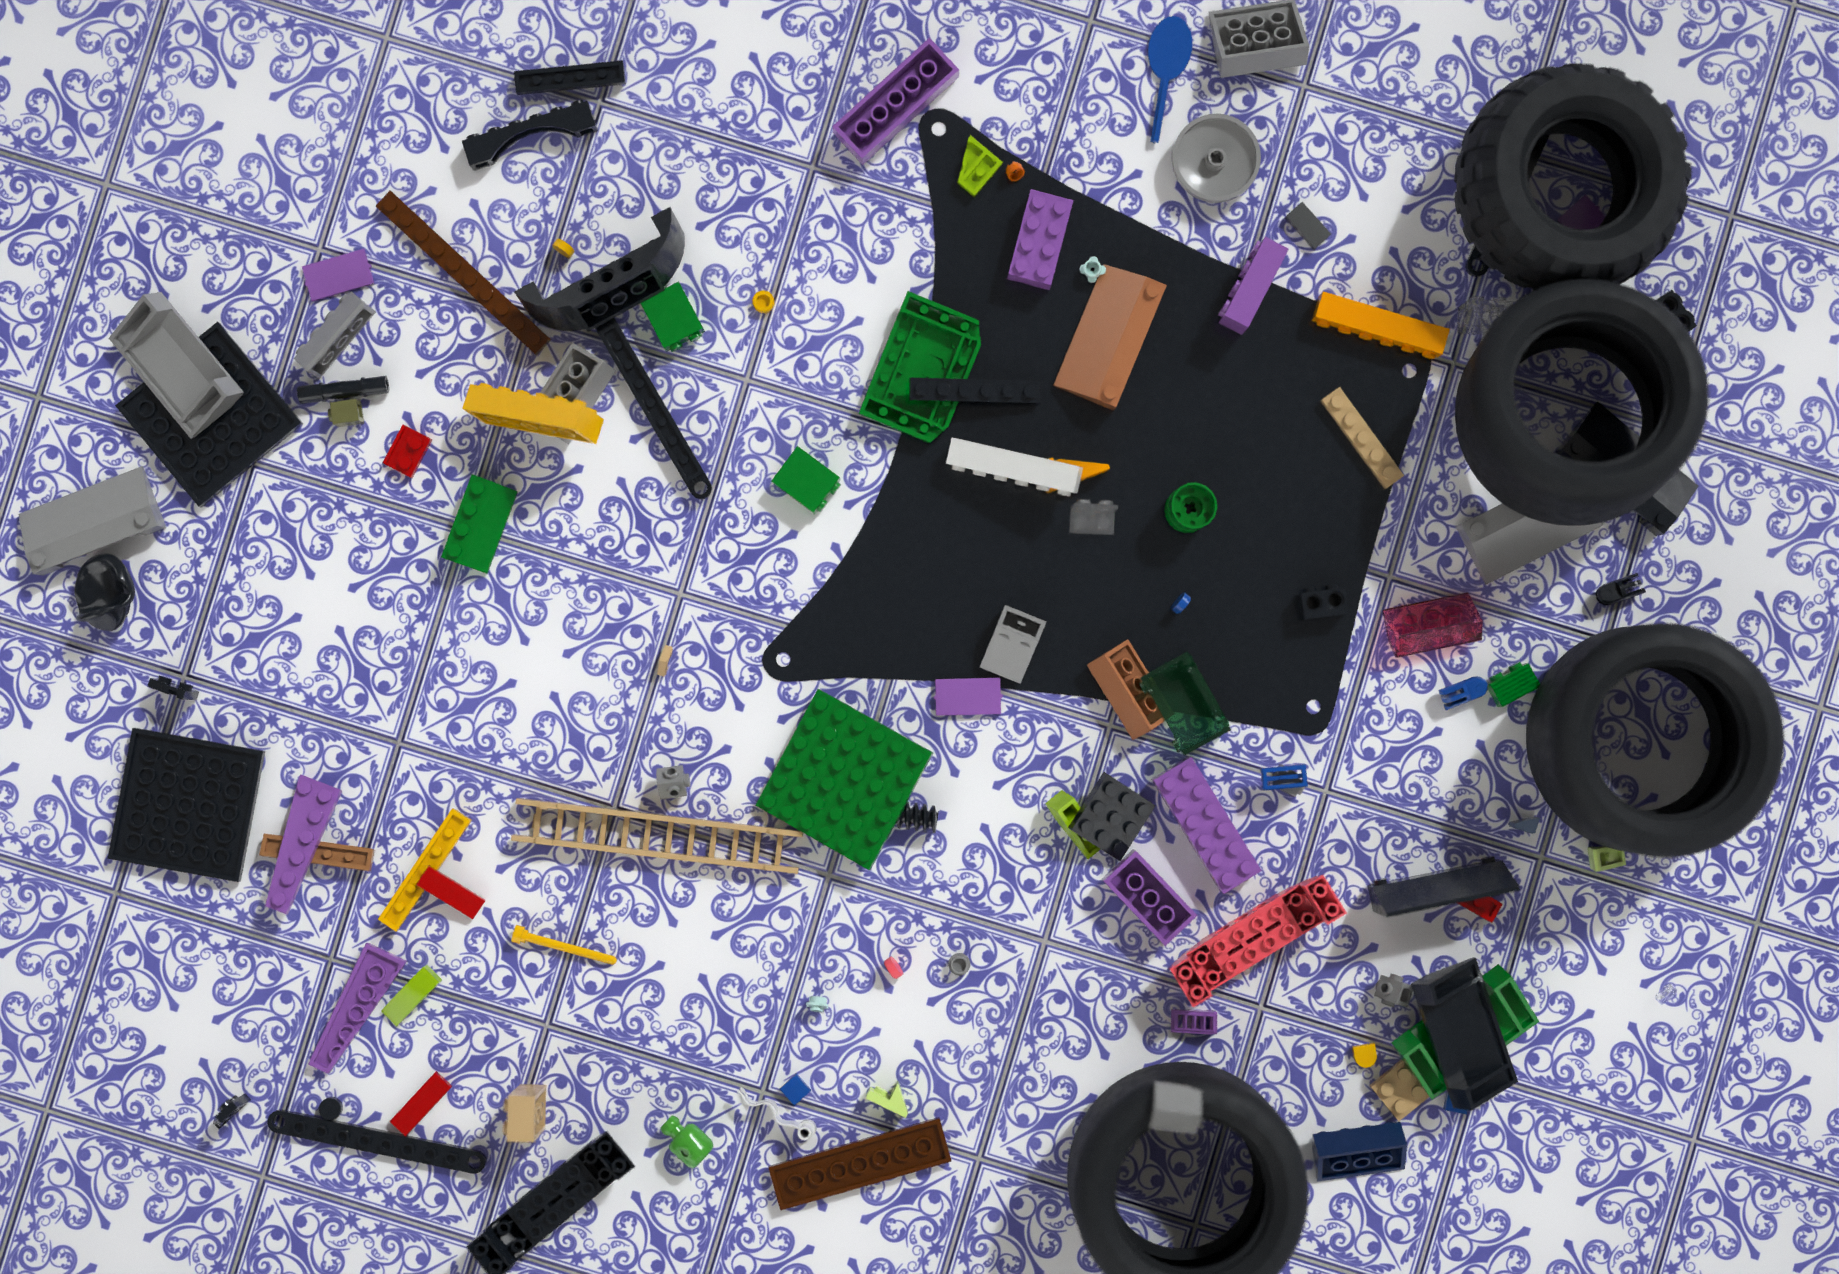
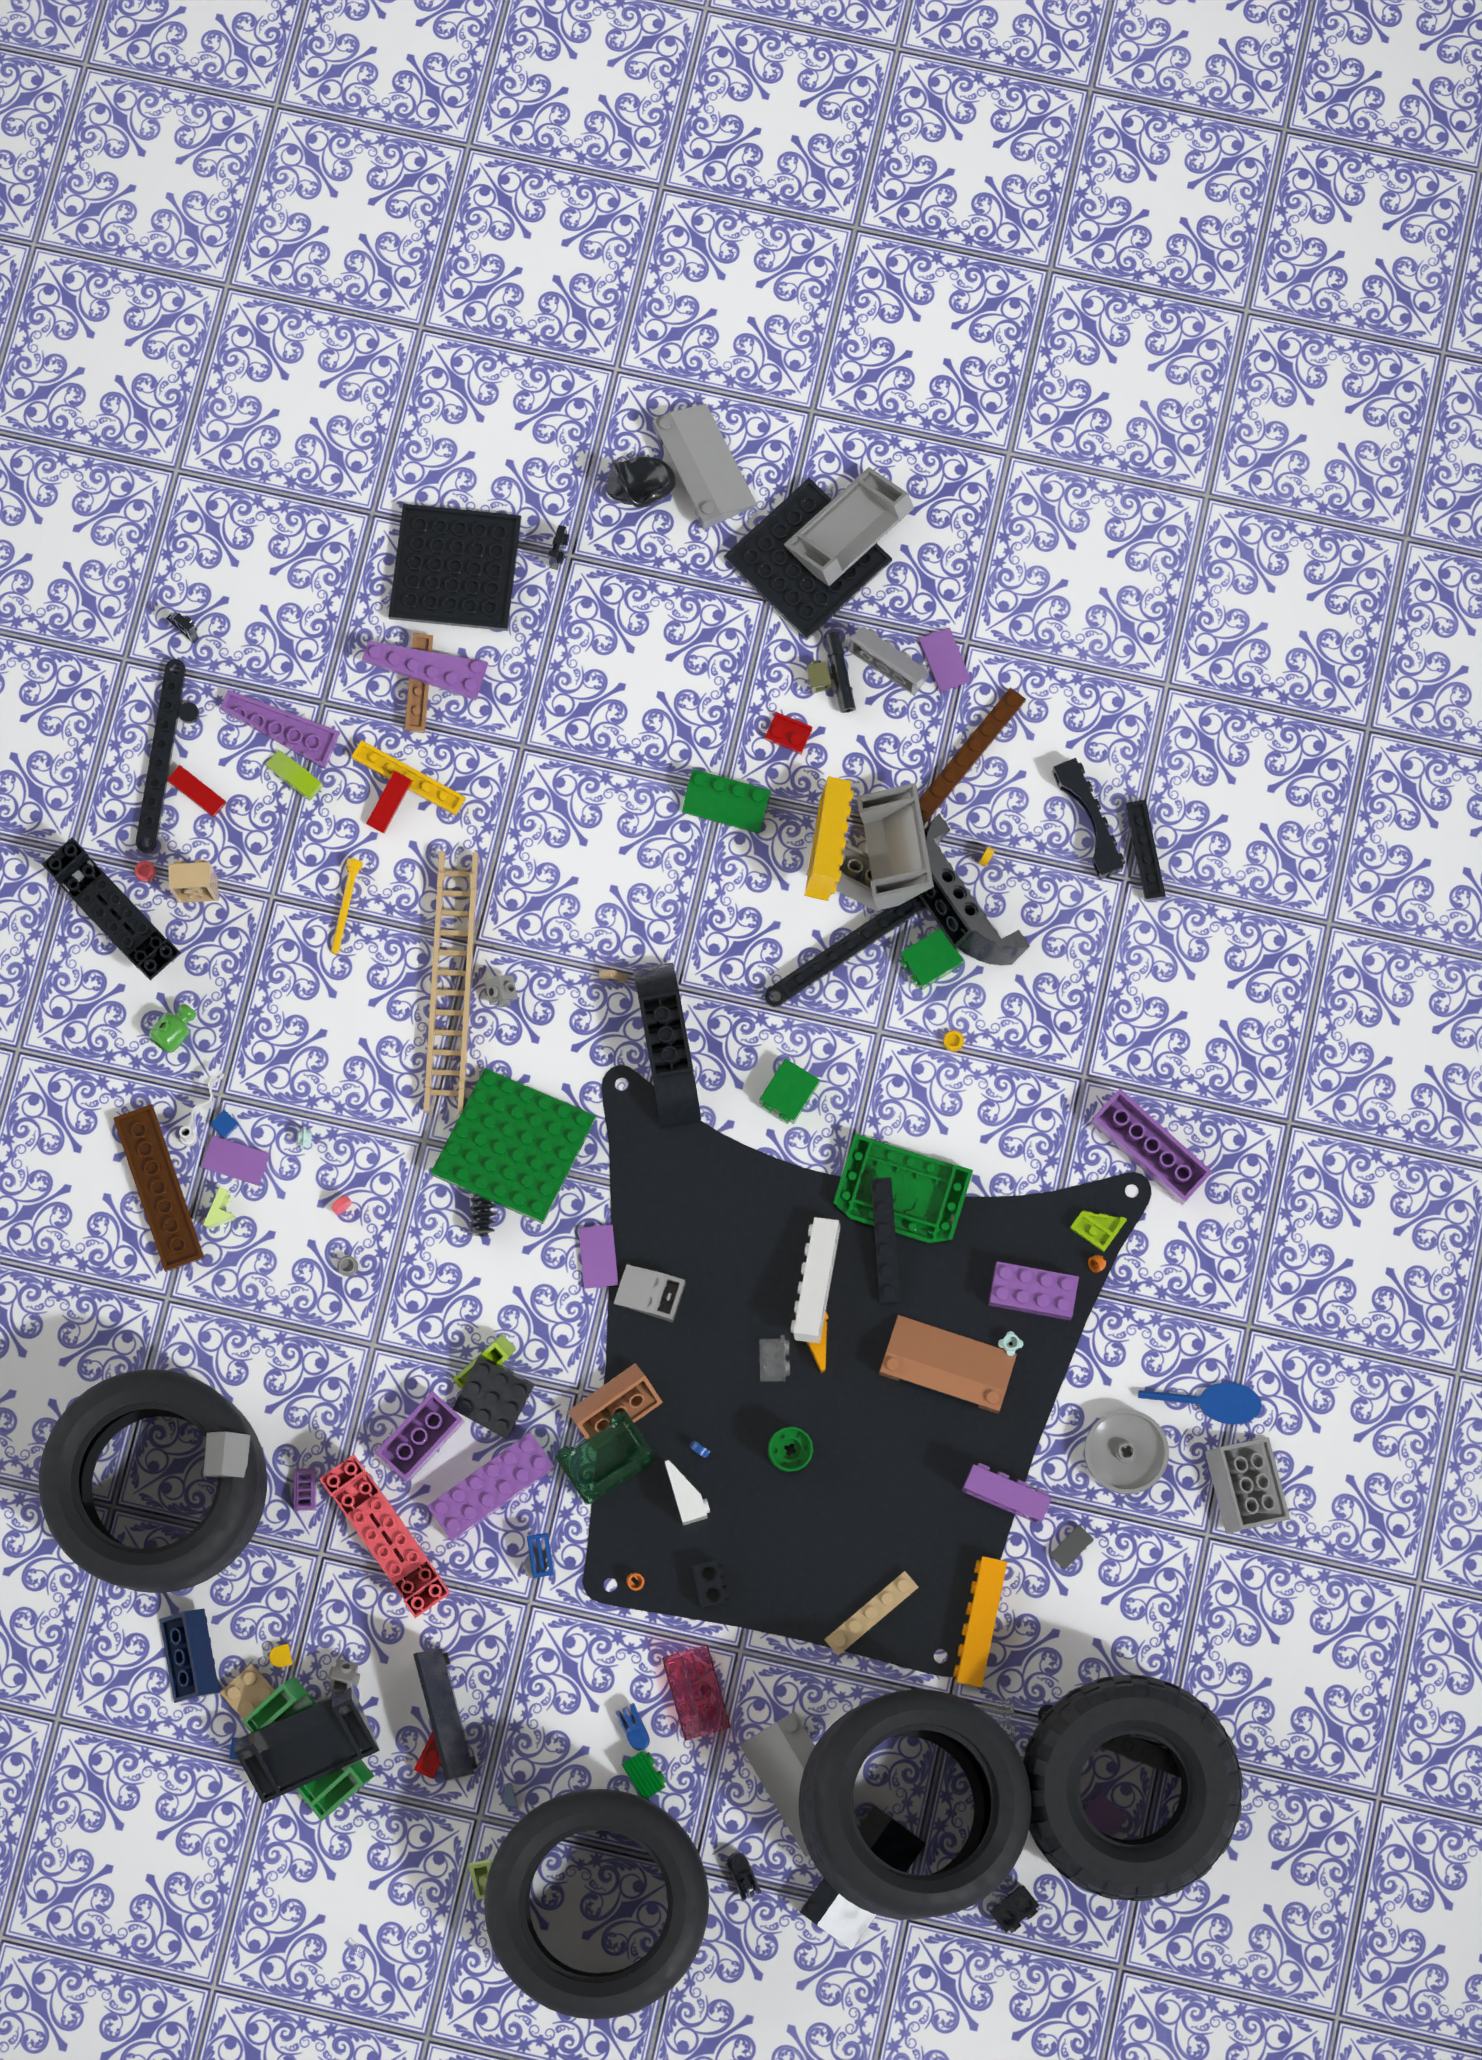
camera: 90 degrees right, 10 degrees down
none -> coral tile [135,861,156,882]
none -> medium lavender piece [201,1136,270,1186]
none -> orange hinge [626,1572,644,1590]
none -> black slope [633,962,701,1127]
none -> white slope [665,1460,710,1525]
none -> light grey slope [857,783,934,910]

